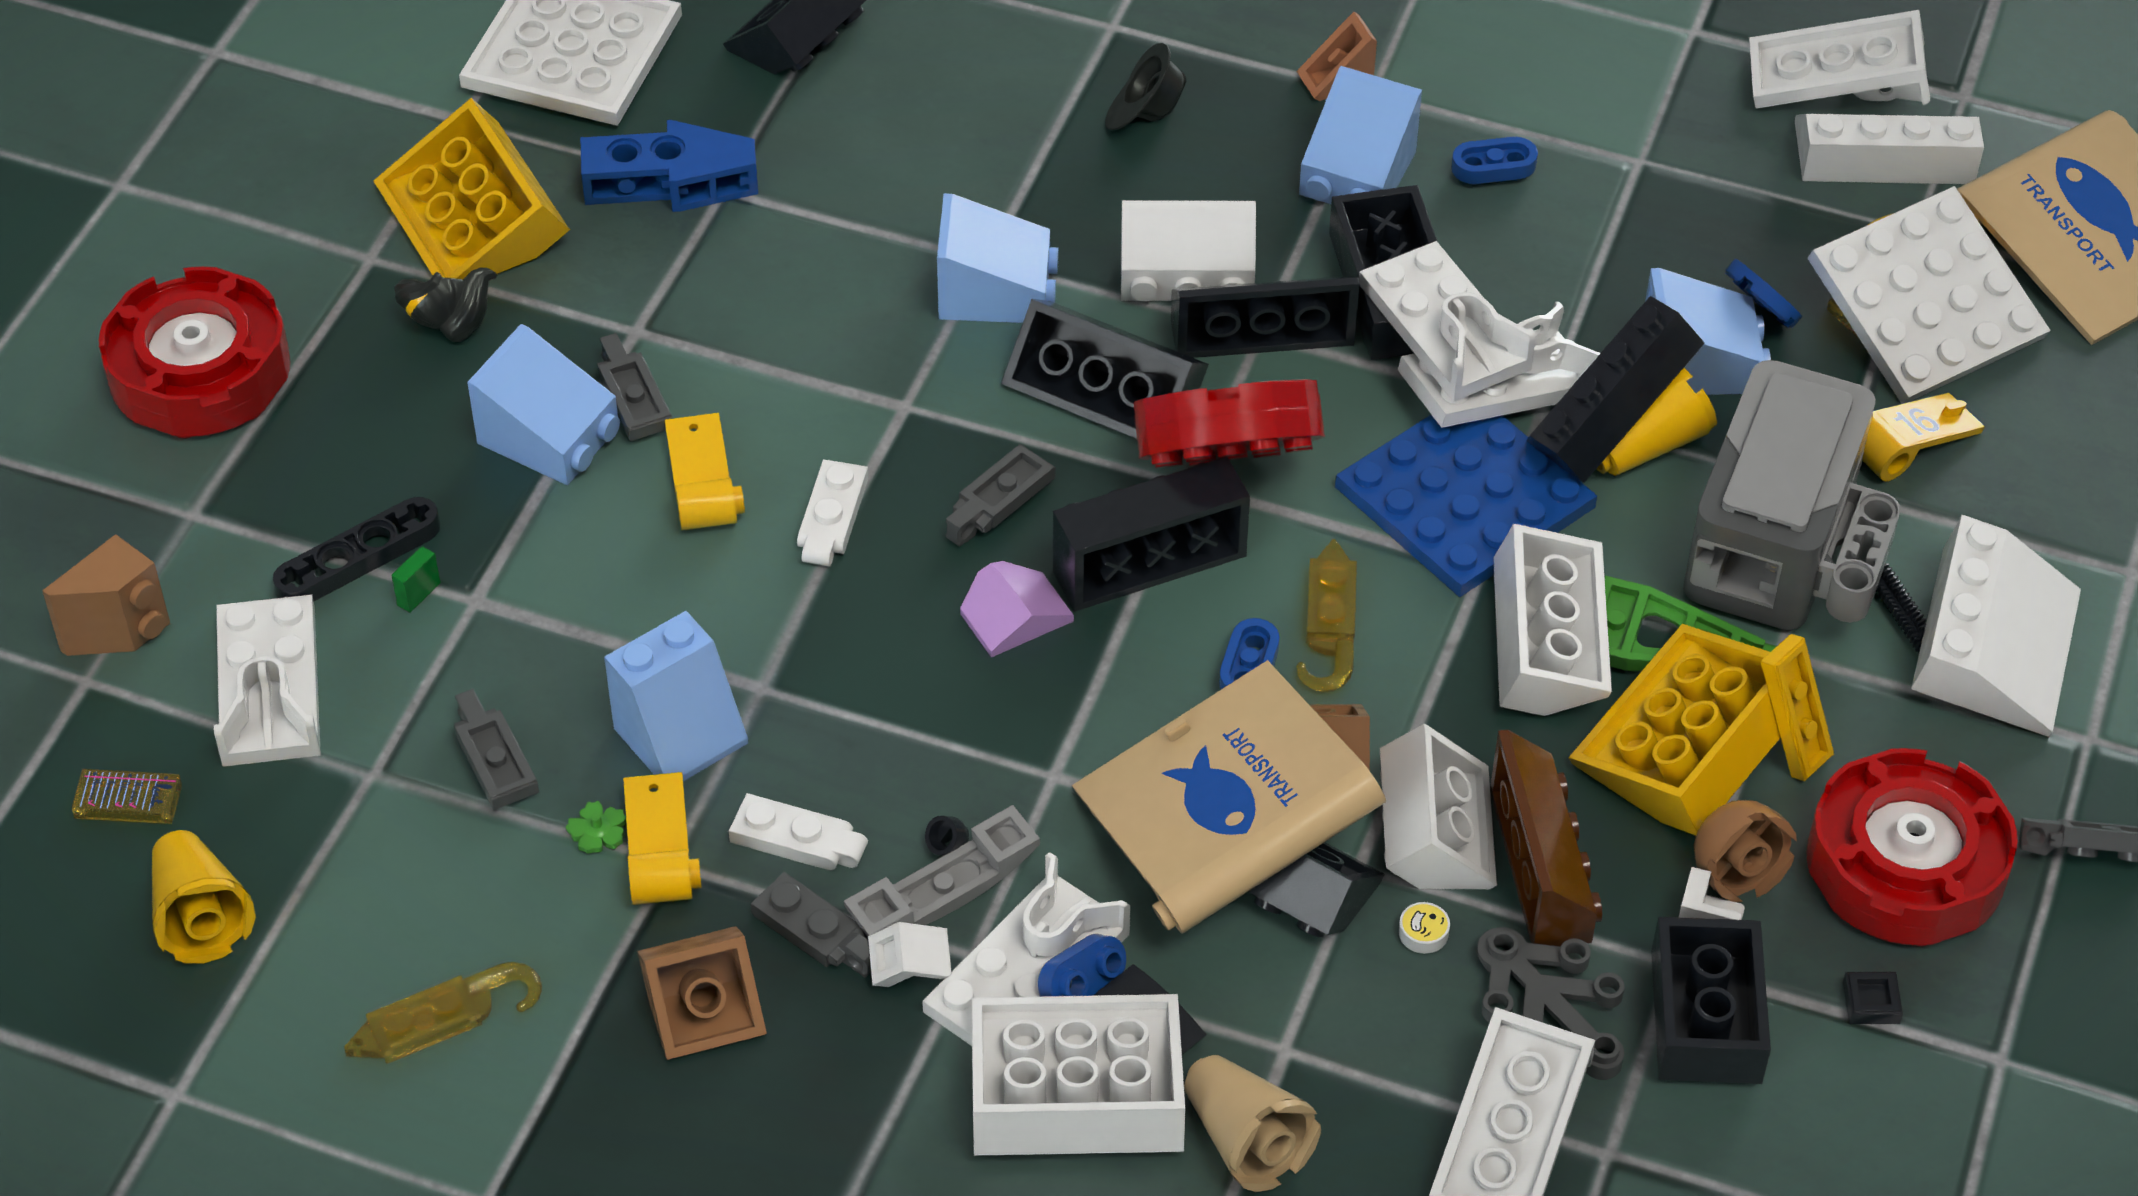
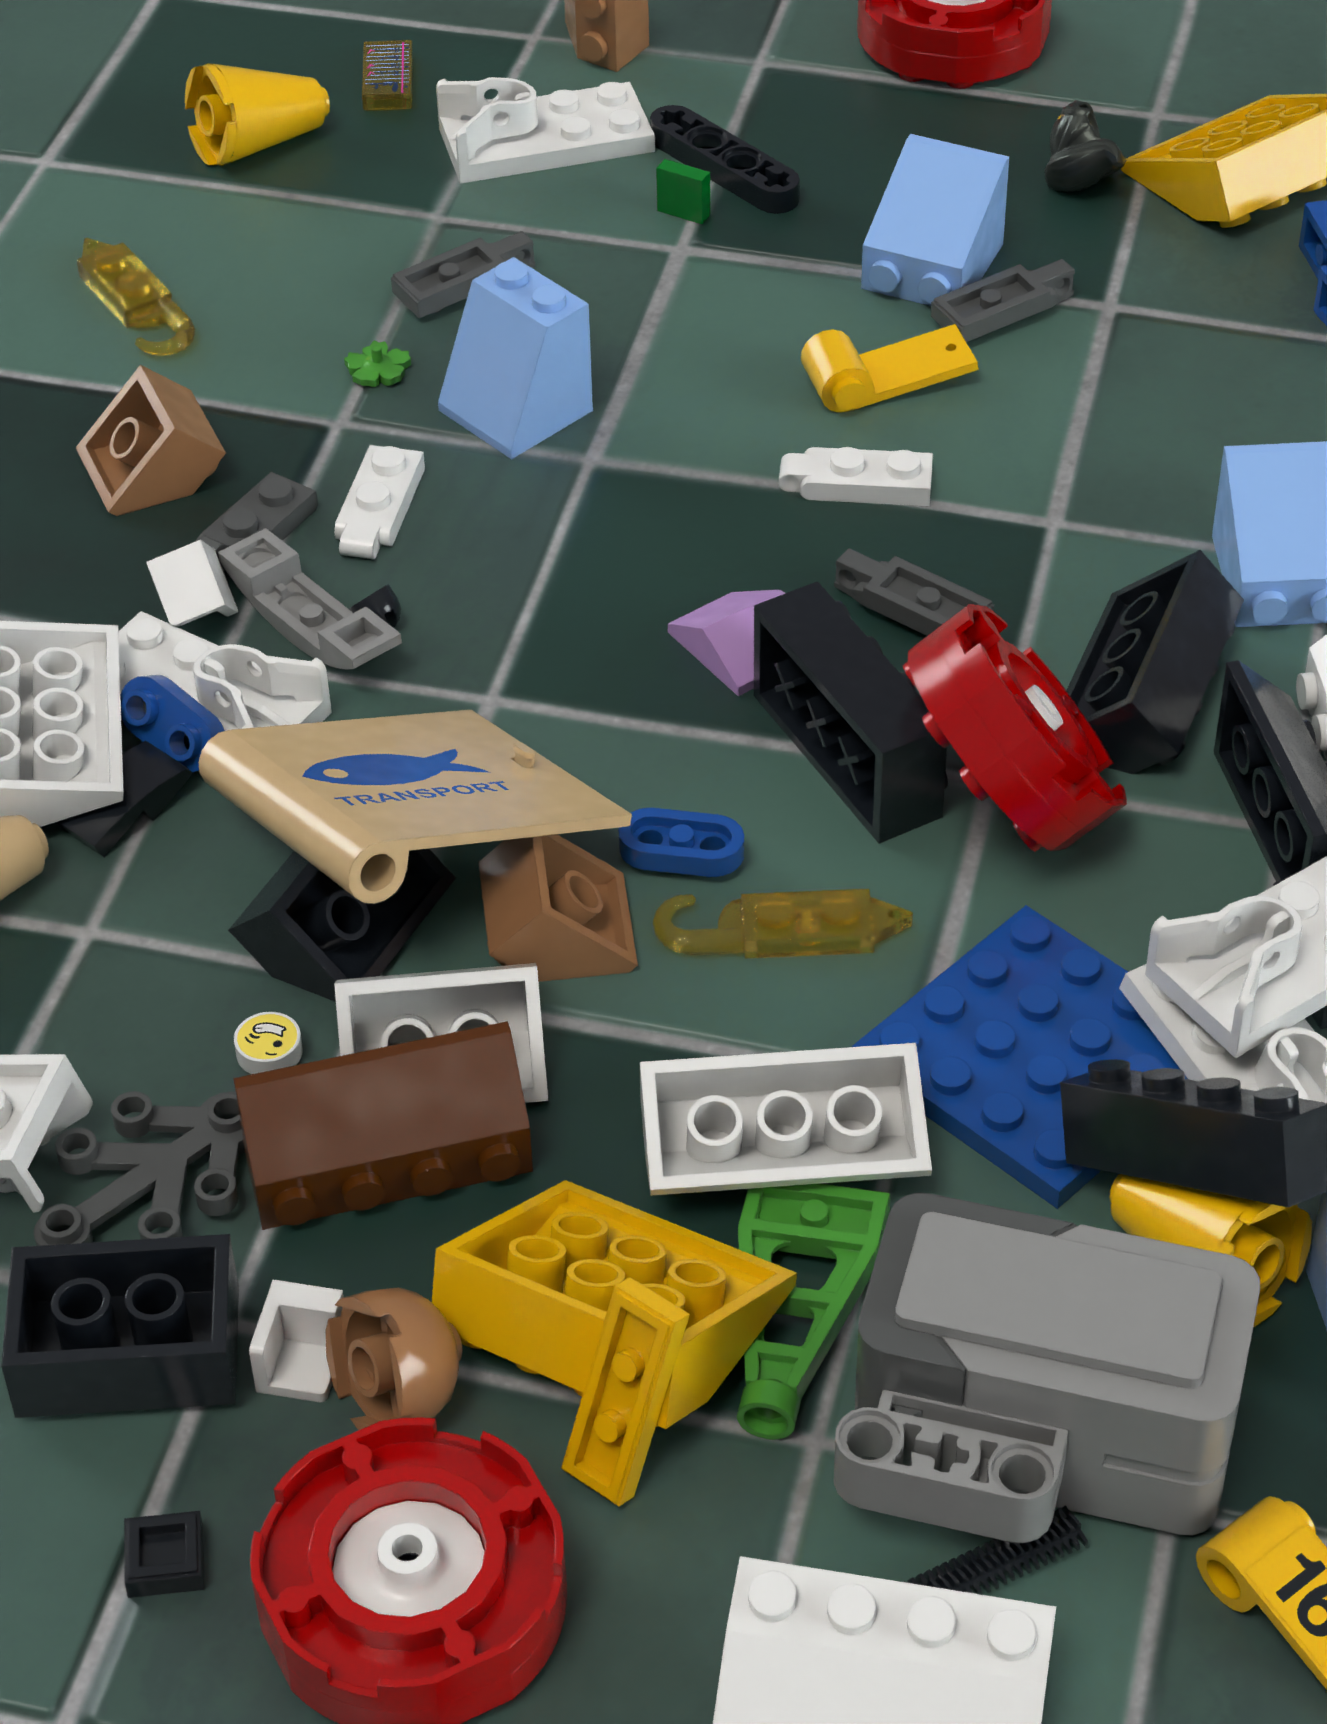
camera: 85 degrees right, 5 degrees down
yellow door [623,772,702,905] -> none

